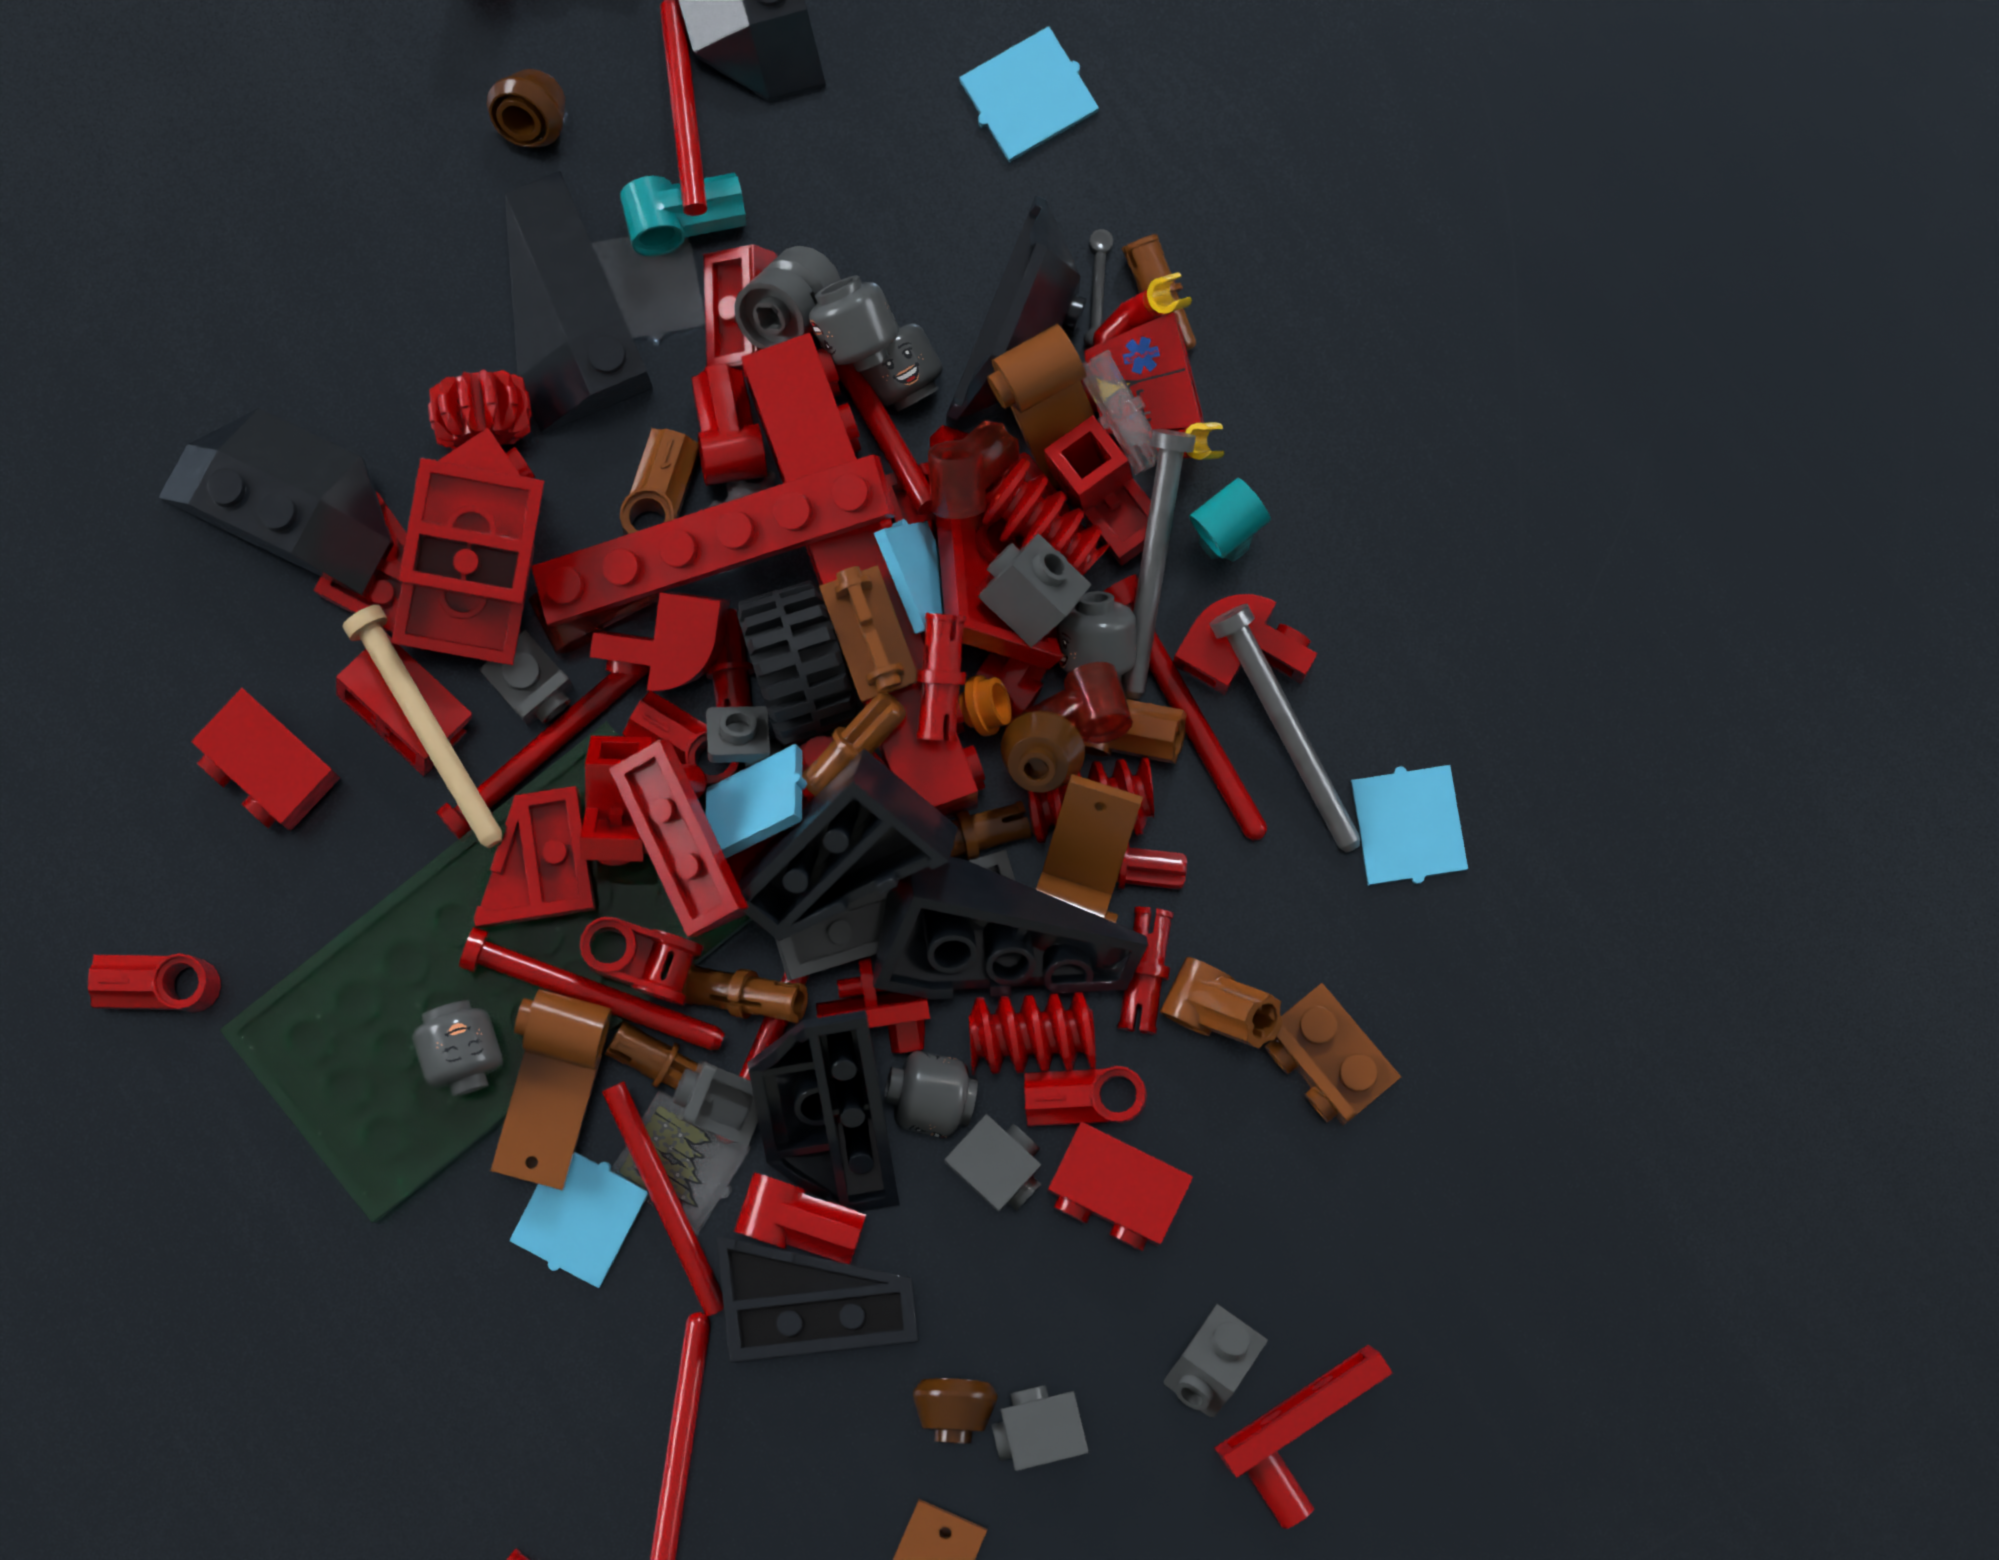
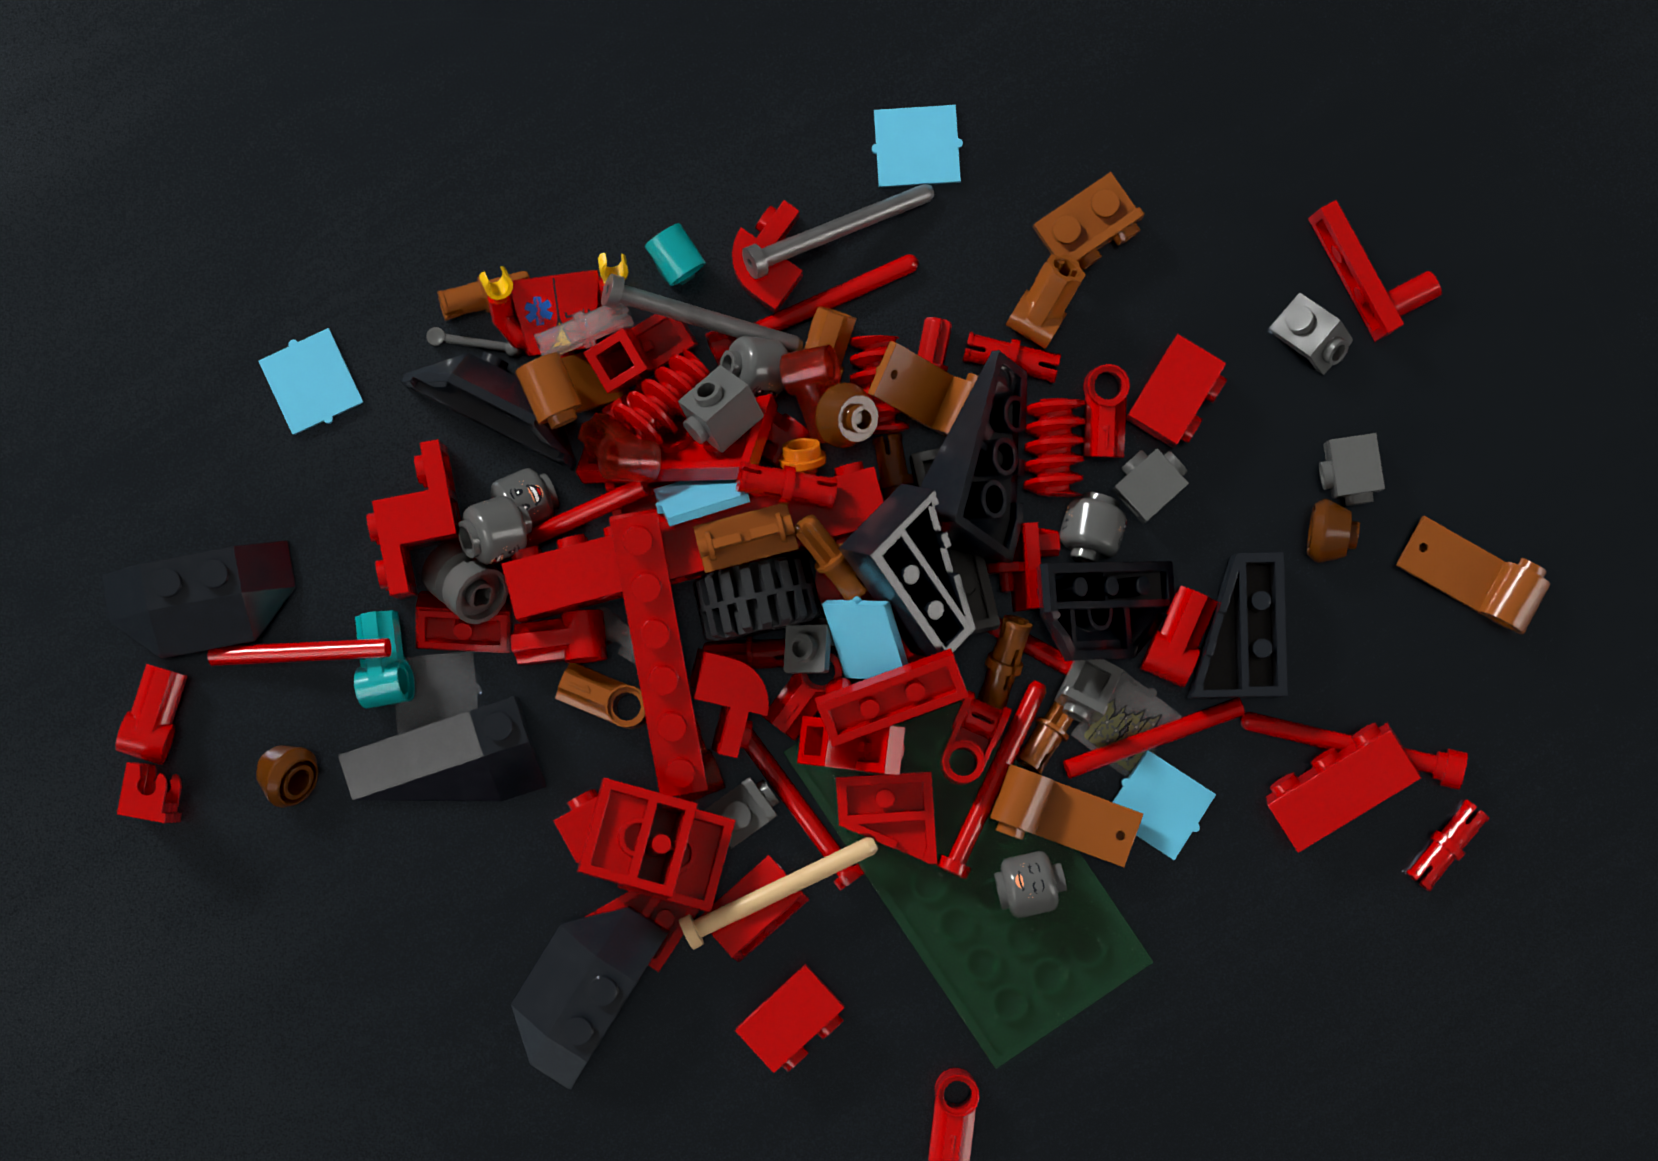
camera: 85 degrees left, 5 degrees up
red gear [428,369,532,449] -> none
none -> red bracket [366,439,462,600]
none -> red brick [1266,722,1421,853]

